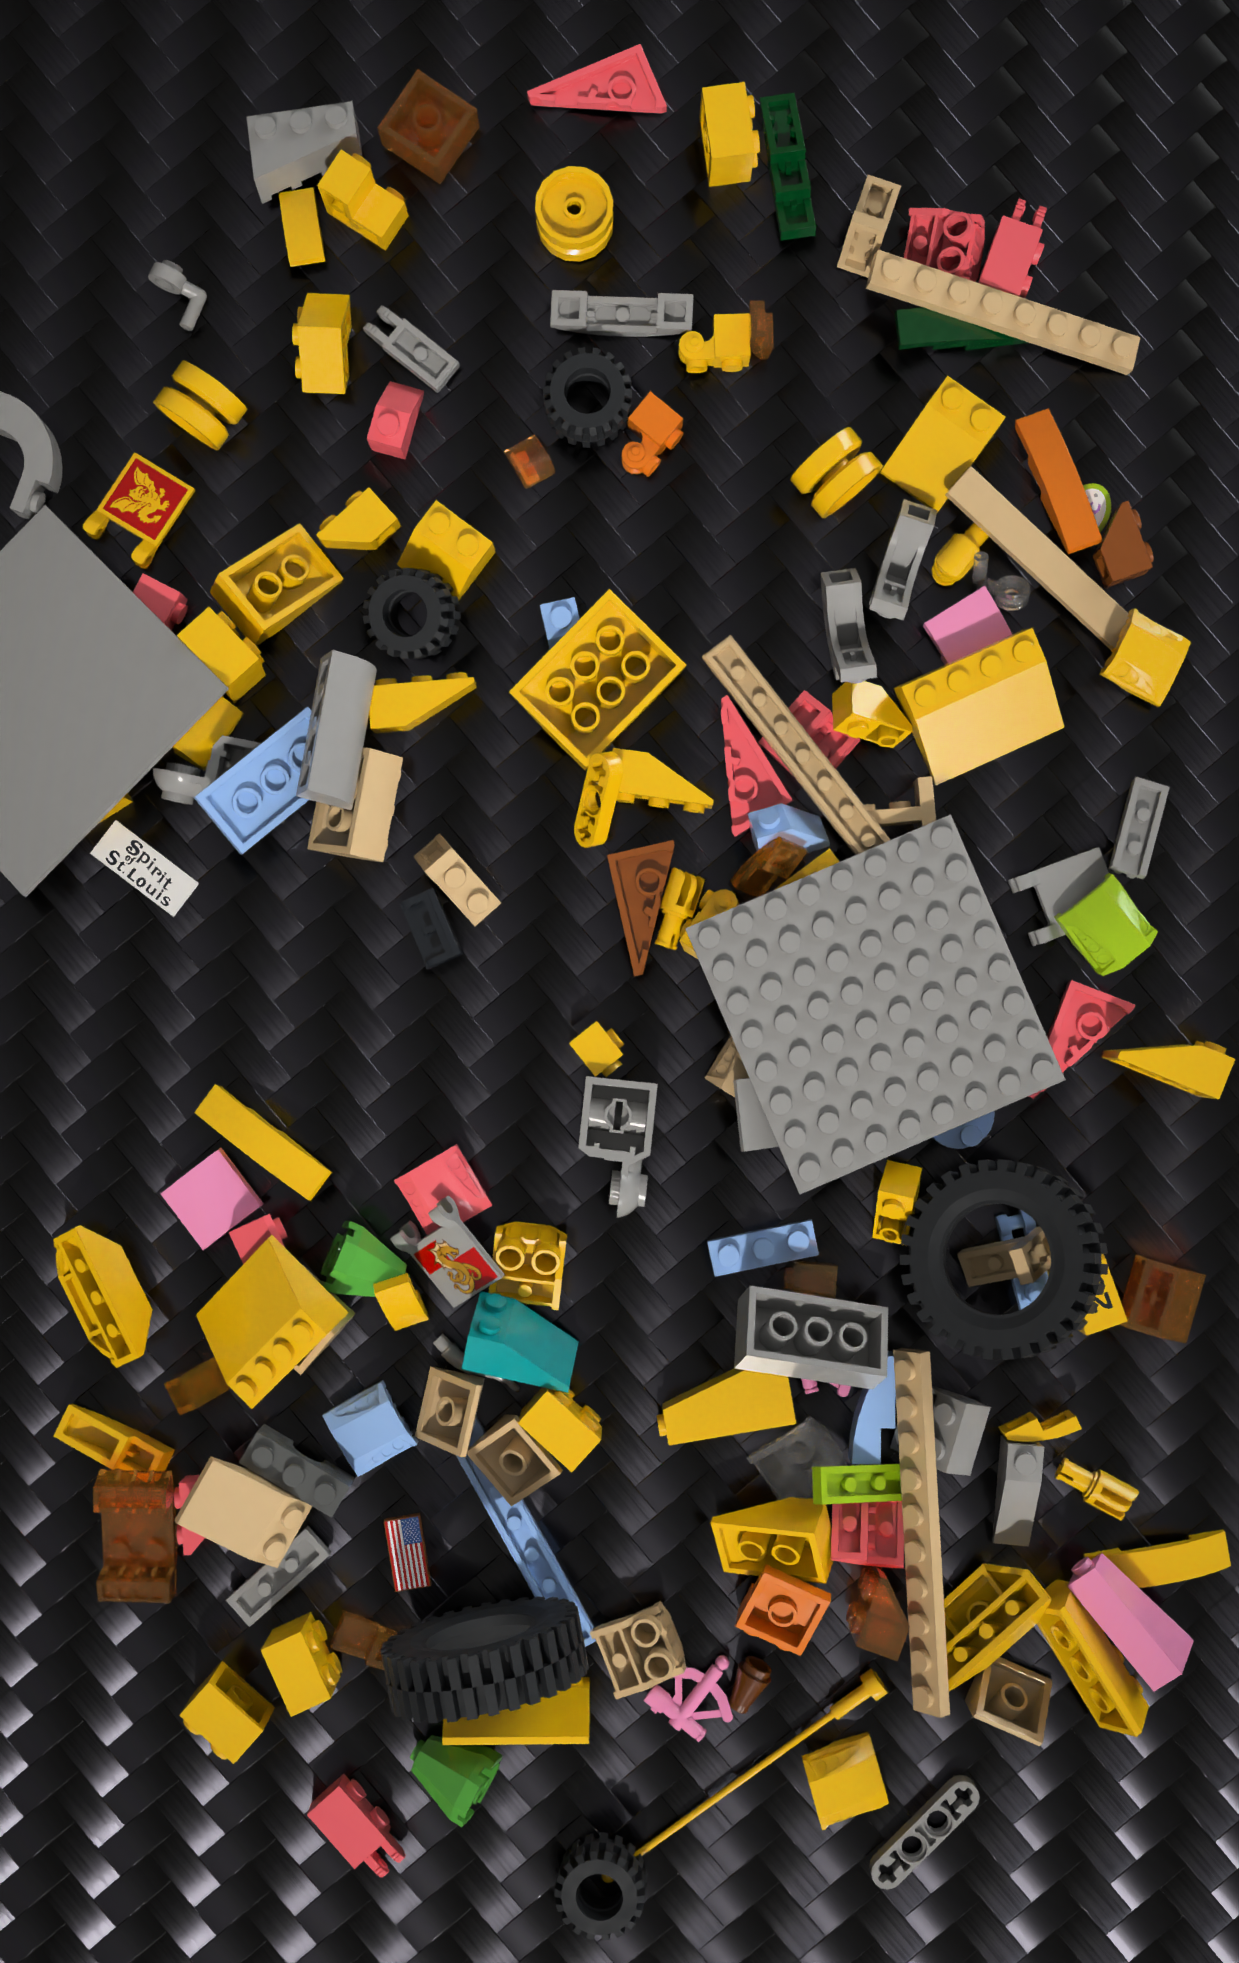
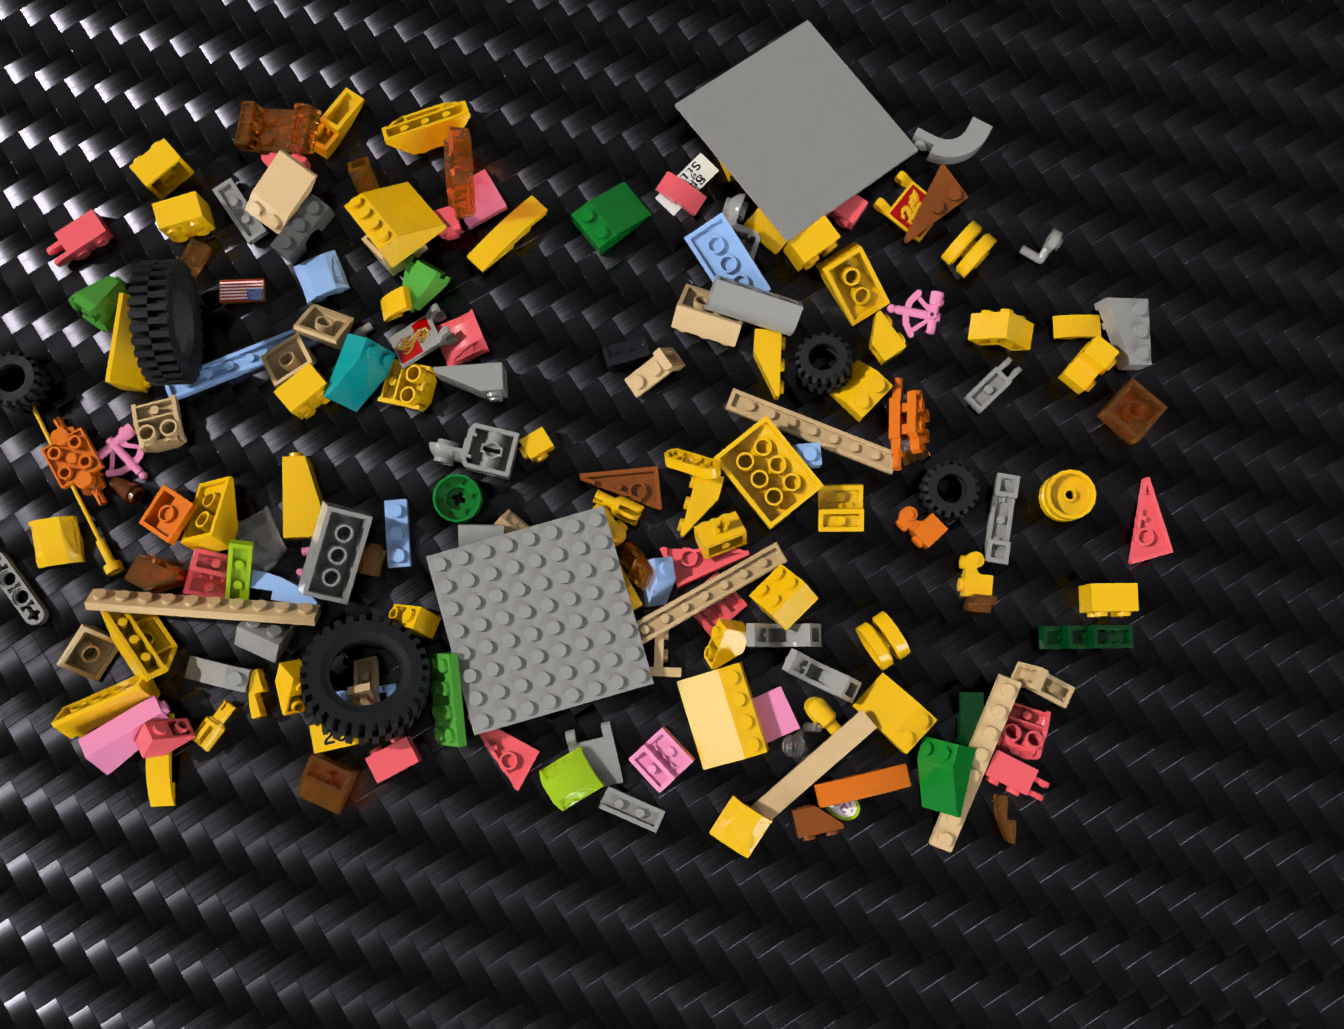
camera: 90 degrees right, 5 degrees down
coral slope [367,381,424,459] -> none
yellow slope [1101,1041,1235,1099] -> none
none -> orange piece [40,417,108,506]
none -> coral slope [134,718,196,758]
none -> yellow slope [275,659,306,716]
none -> coral brick [365,734,422,783]
none -> bright green plate [428,652,467,747]
none -> green wheel [432,474,484,523]
none -> light grey slope [433,362,508,402]
none -> clear orange plate [444,127,476,219]
none -> green slope [571,181,652,256]
none -> bright pink slope [628,726,695,793]
none -> coral slope [655,171,707,216]
none -> yellow brick [694,511,747,560]
none -> tan tile [725,388,894,475]
none -> yellow brick [749,564,818,631]
none -> yellow slope [817,484,864,532]
none -> bright pink piece [887,290,944,338]
none -> orange piece [888,377,930,471]
none -> dark orange wing [904,163,969,244]
none -> green slope [917,736,975,818]
none -> clear orange slope [994,794,1016,844]

